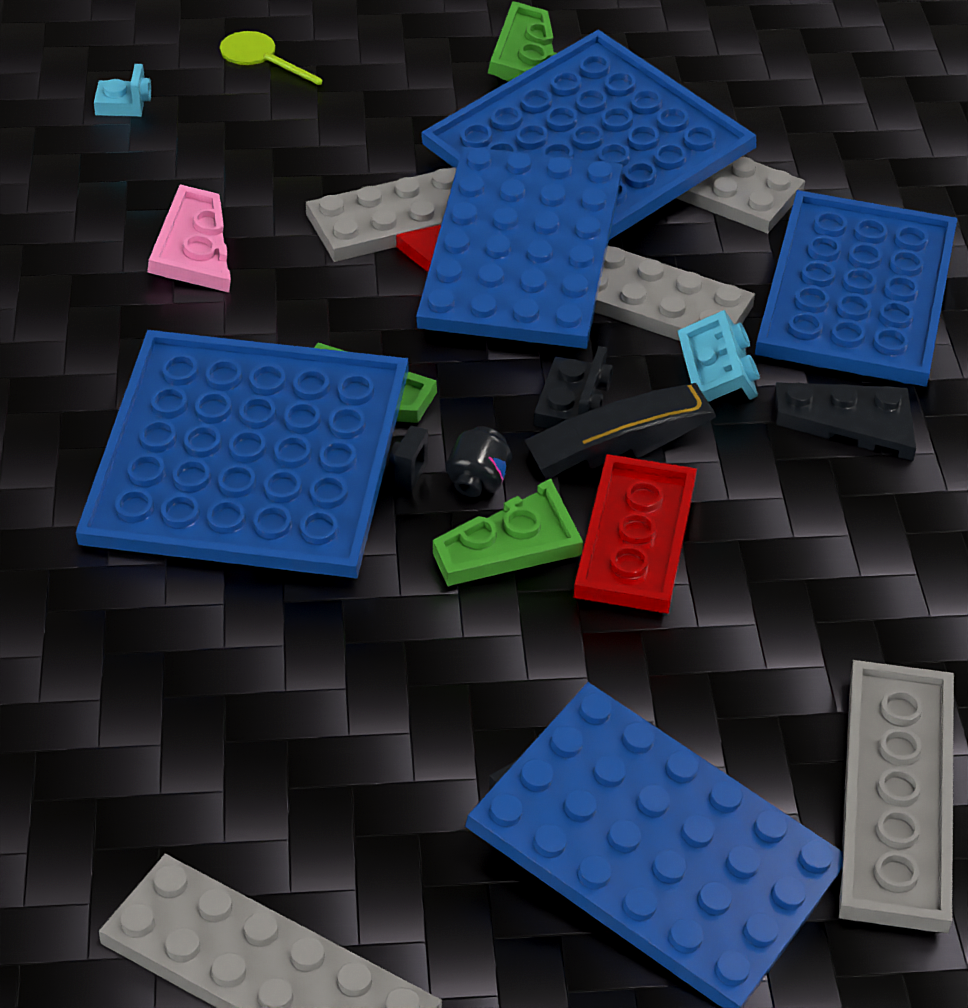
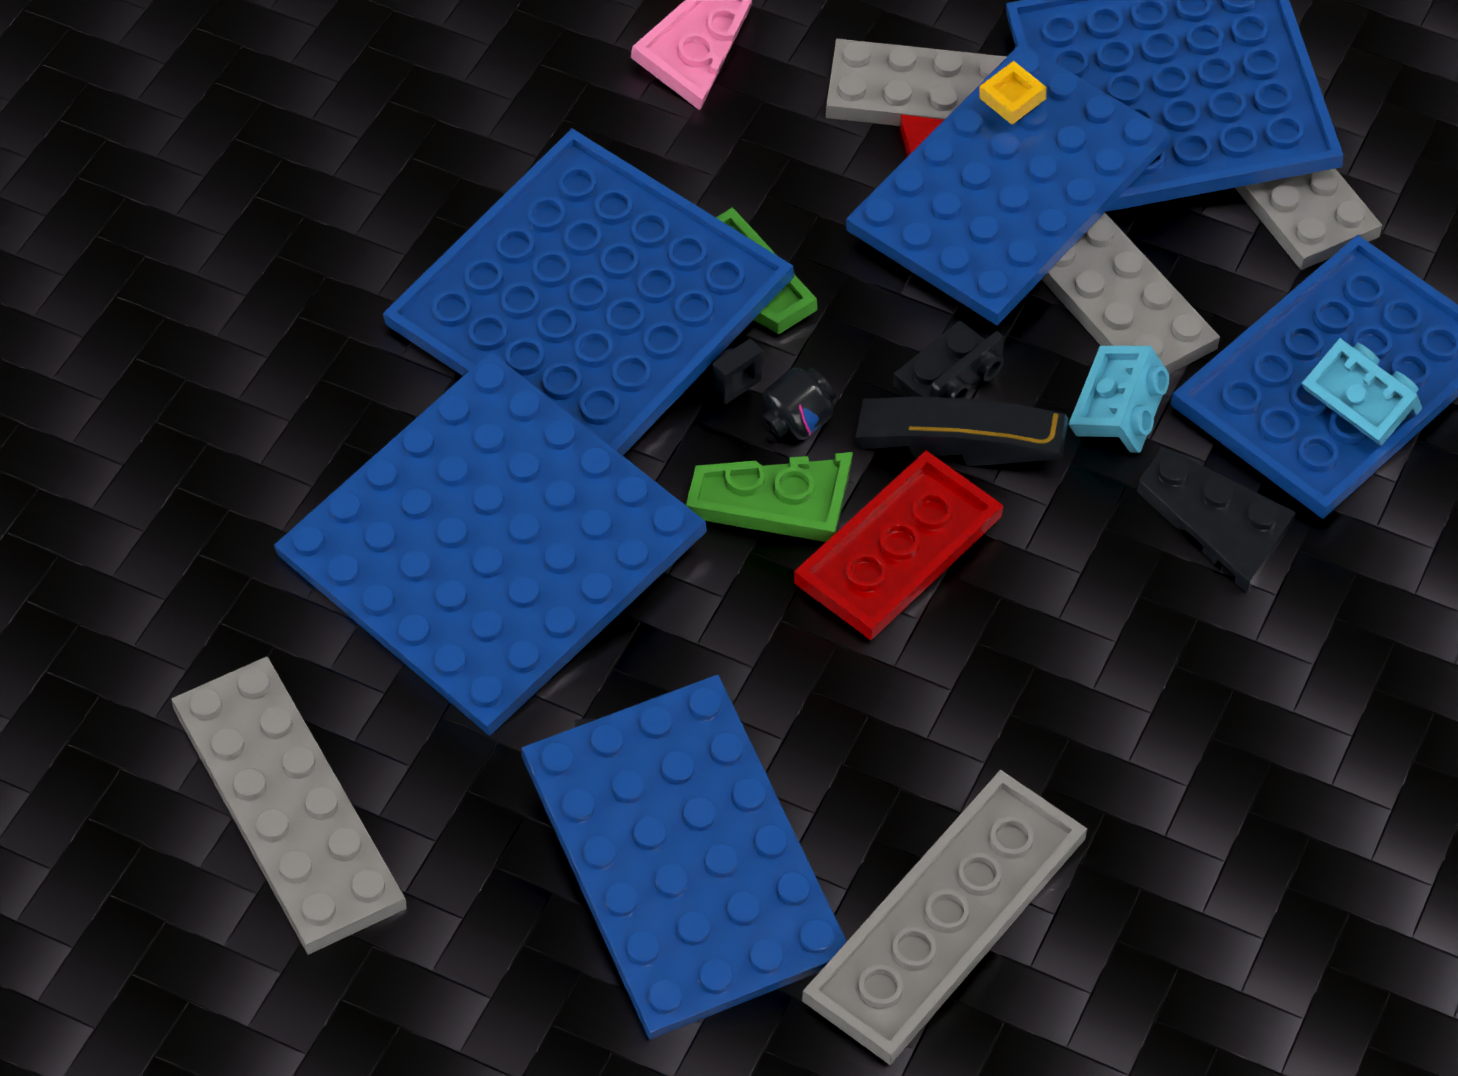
camera: 30 degrees right, 10 degrees up
none -> blue plate [274,352,707,736]
none -> yellow plate [979,61,1047,125]
none -> medium azure bracket [1302,338,1422,446]

